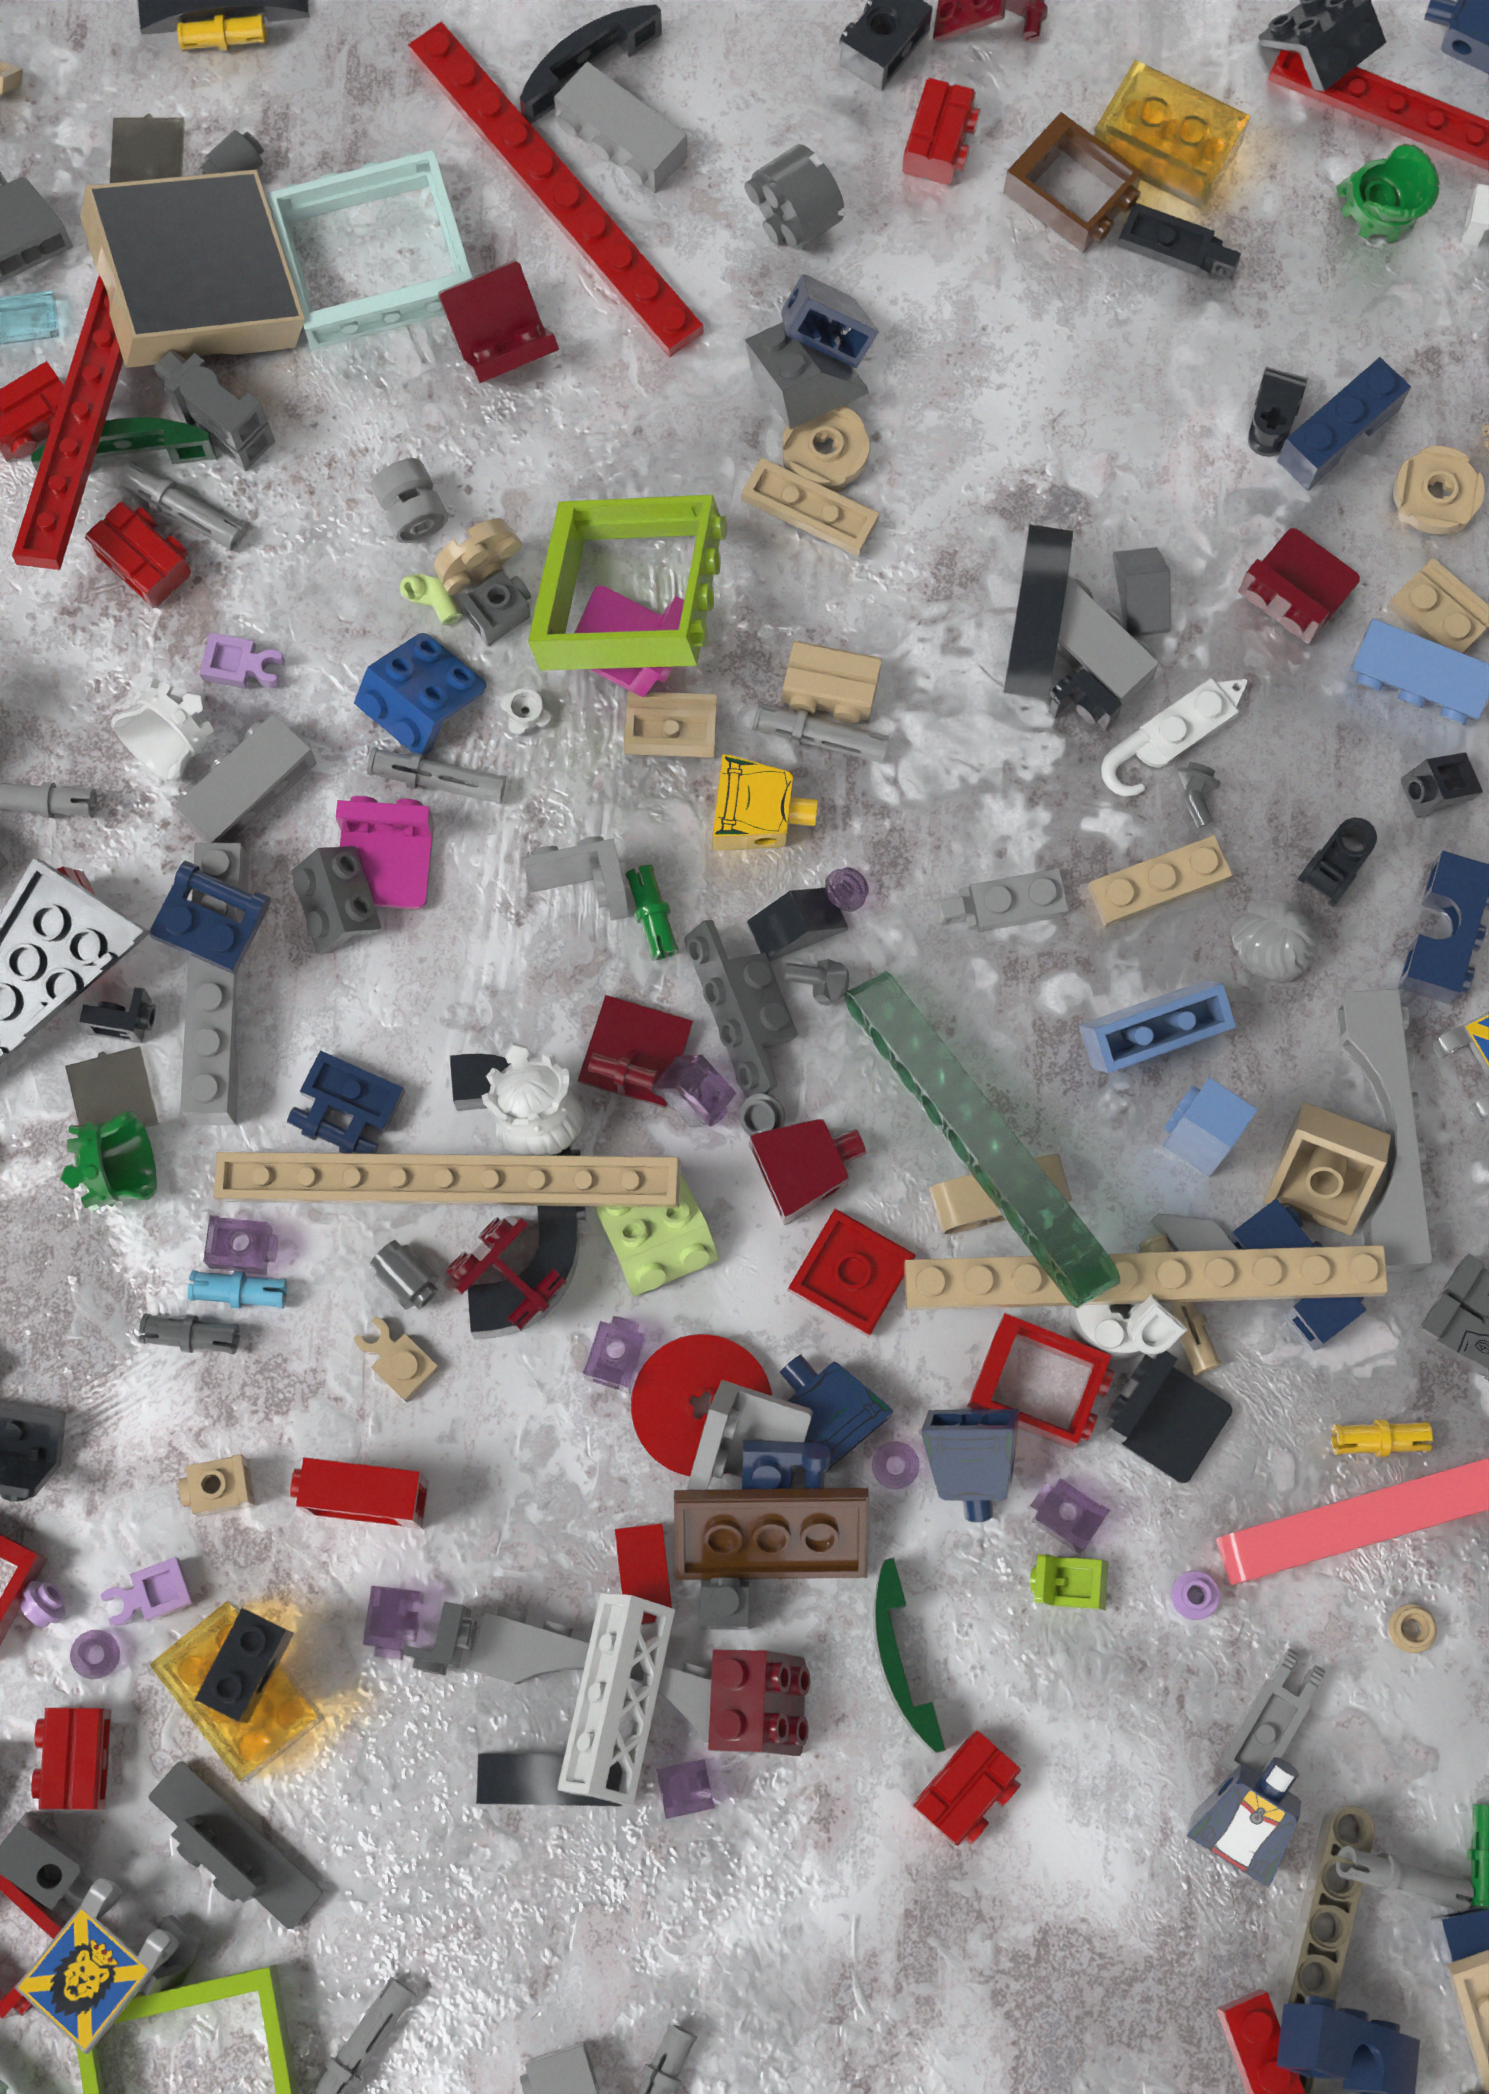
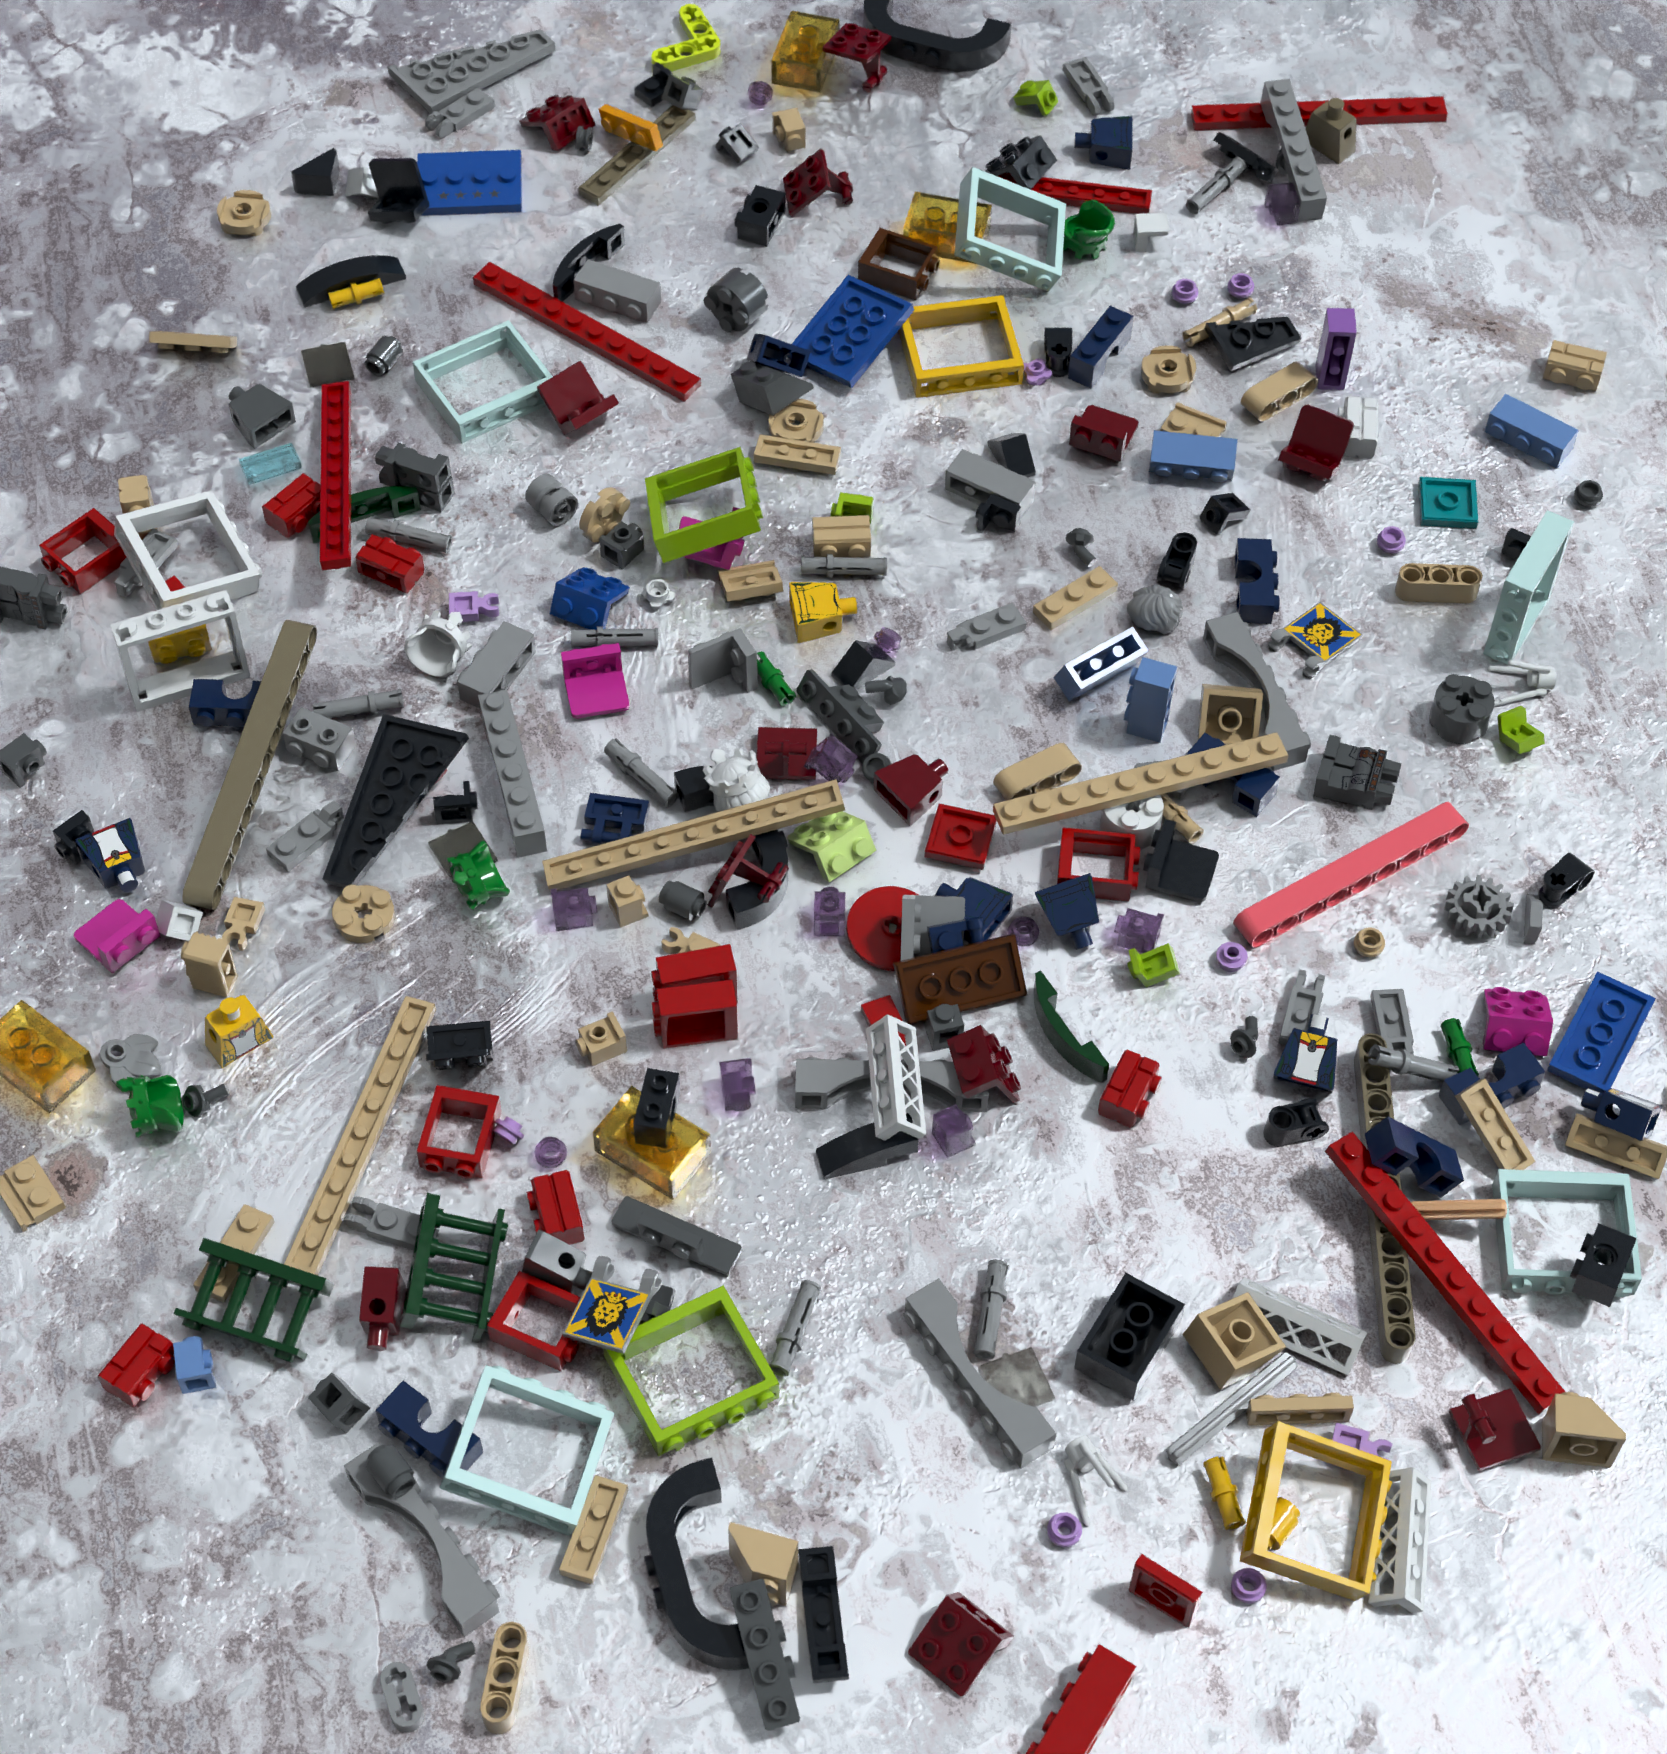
camera: 15 degrees left, 20 degrees down
black tile [80,170,305,368] -> none
lavender plate [100,1557,195,1626] -> none
dark grey pin [139,1313,240,1355] -> none
dark blue plate [149,860,271,975] -> none
medium azure pin [188,1270,288,1309] -> none
dark grey bracket [291,846,381,954] -> none
yellowish green arm [400,574,462,626] -> none
dark grey bracket [403,1601,477,1676] -> none
clear green beam [844,971,1120,1308] -> none
red brick [902,78,981,185] -> none
black slope [1003,524,1073,700] -> none
white plate [1101,678,1248,797] -> none
black hinge [1117,203,1241,280] -> none
white tile [1127,1295,1188,1355] -> none
yellow pin [1331,1419,1433,1458] -> none
none -> light grey pin [604,738,679,808]
none -> tan brick [606,875,649,928]
none -> red window [651,944,738,1003]
none -> blue plate [787,275,914,388]
none -> lime bracket [830,492,873,524]
none -> yellow window [898,295,1024,398]
none -> light aqua window [954,167,1066,291]
none -> lavender plate [1023,358,1052,385]
none -> dark grey plate [1230,1016,1258,1058]
none -> black piece [1263,1098,1329,1147]
none -> light grey hinge [1370,989,1414,1071]

